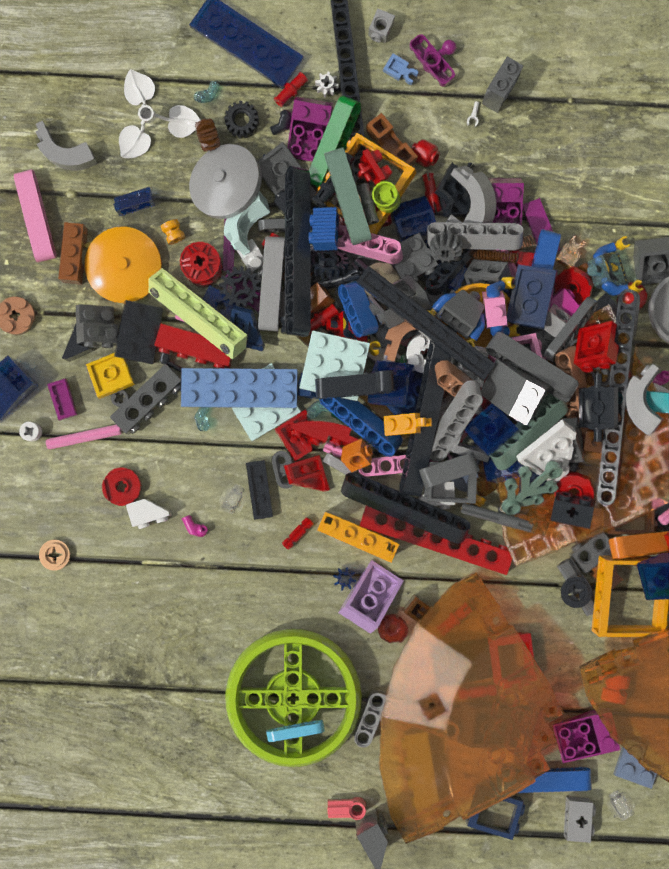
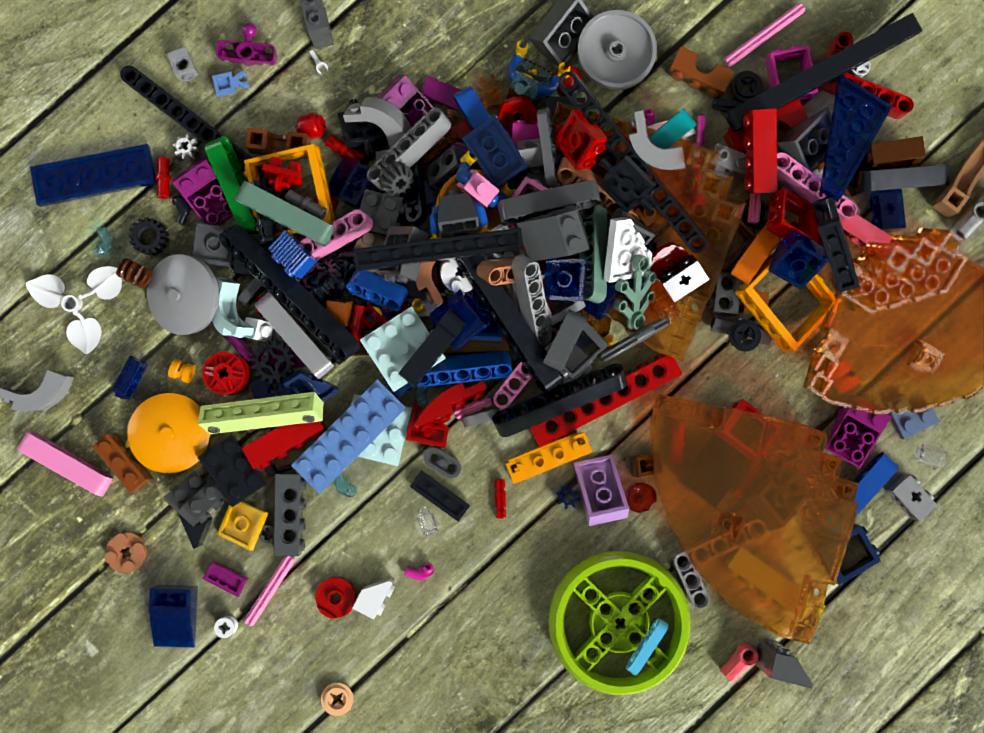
camera: 55 degrees left, 0 degrees up
red wing [284,455,330,492] -> none
orange brick [341,439,373,473] -> none
lime wheel [372,181,401,213] -> none
light orange plate [384,413,432,436] -> none

